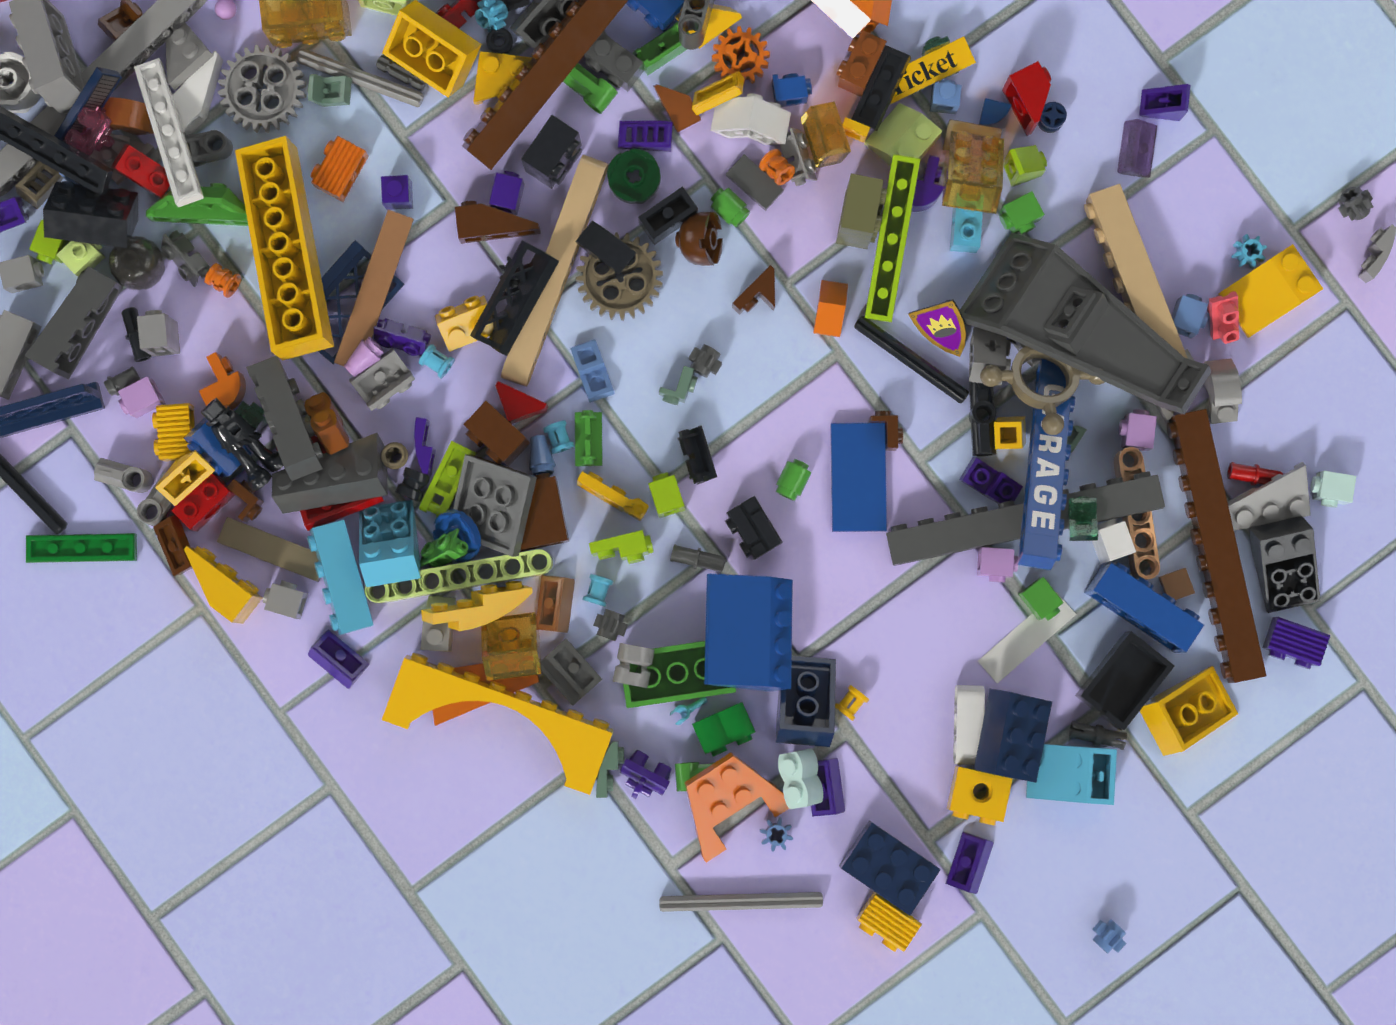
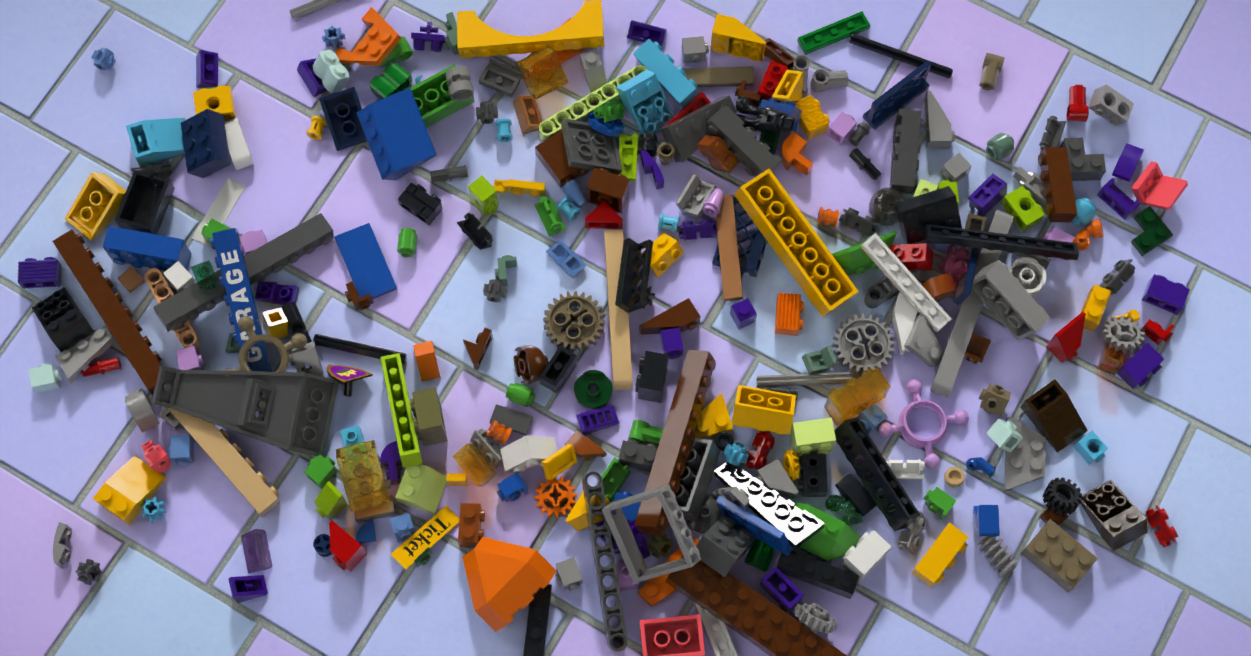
camera: 155 degrees right, 15 degrees down
light grey brick [137,310,180,357] -> none
yellow slope [421,581,533,632] -> none
black slope [575,220,636,275] -> none
lime plate [589,530,654,564] -> none
dark blue brick [839,820,941,916] -> none
black plate [851,45,911,131] -> none
yellow brick [856,892,922,952] -> none

